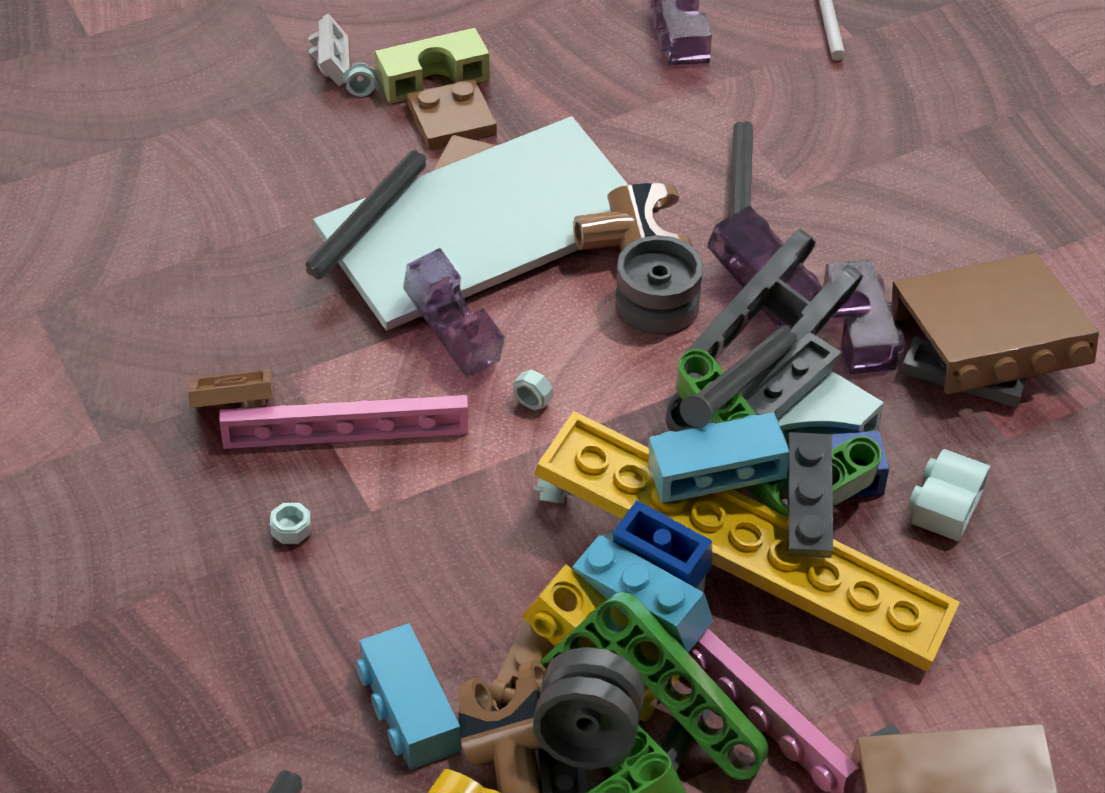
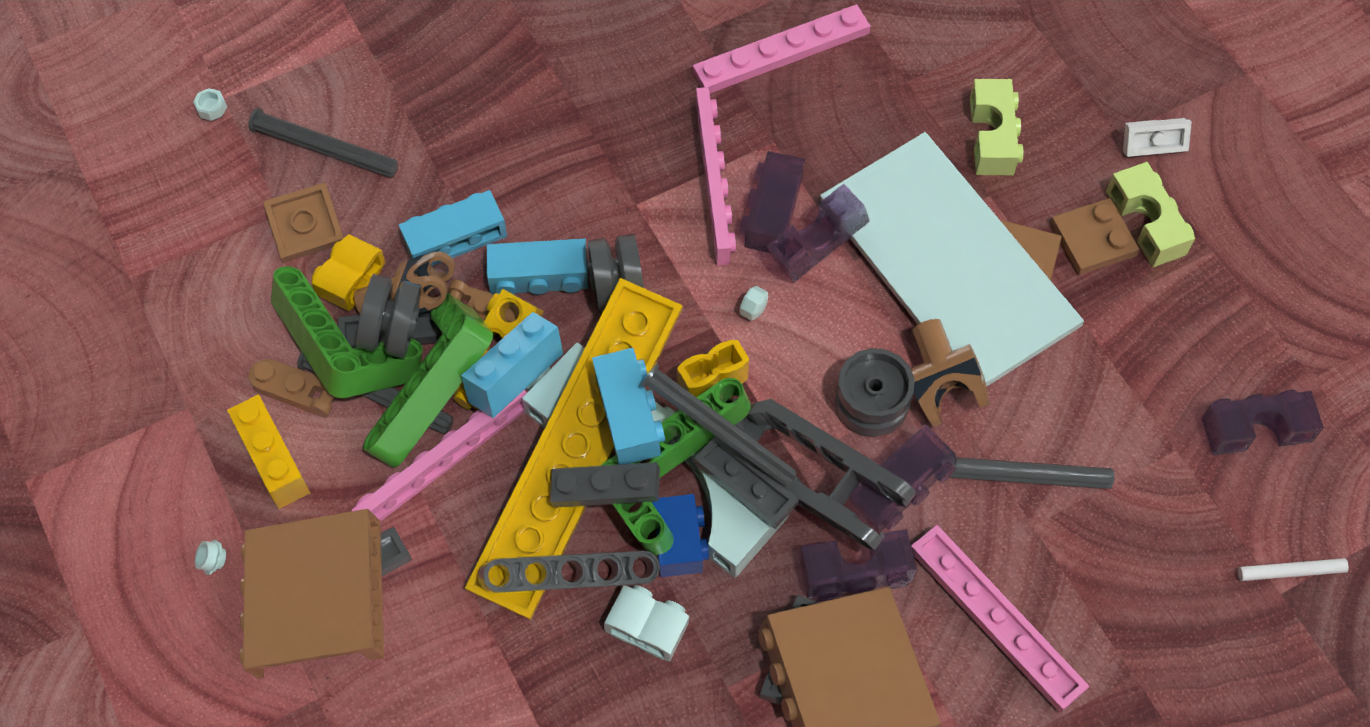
camera: 90 degrees right, 15 degrees up
medium nougat plate [188,369,273,408] -> none
light aqua tile [270,503,311,544] -> none
dark grey axle [305,150,427,279] -> none
light aqua plate [343,62,378,97] -> none
blue brick [613,500,712,588] -> none
none -> dark grey beam [478,551,660,593]
none -> medium azure brick [487,238,589,294]
none -> dark grey wheel [588,234,644,313]
none -> yellow brick [677,340,749,397]
none -> bright pink plate [693,4,871,93]
none -> clear purple brick [740,151,805,256]
none -> bright pink plate [909,525,1090,713]
none -> yellowish green arch [970,79,1023,175]

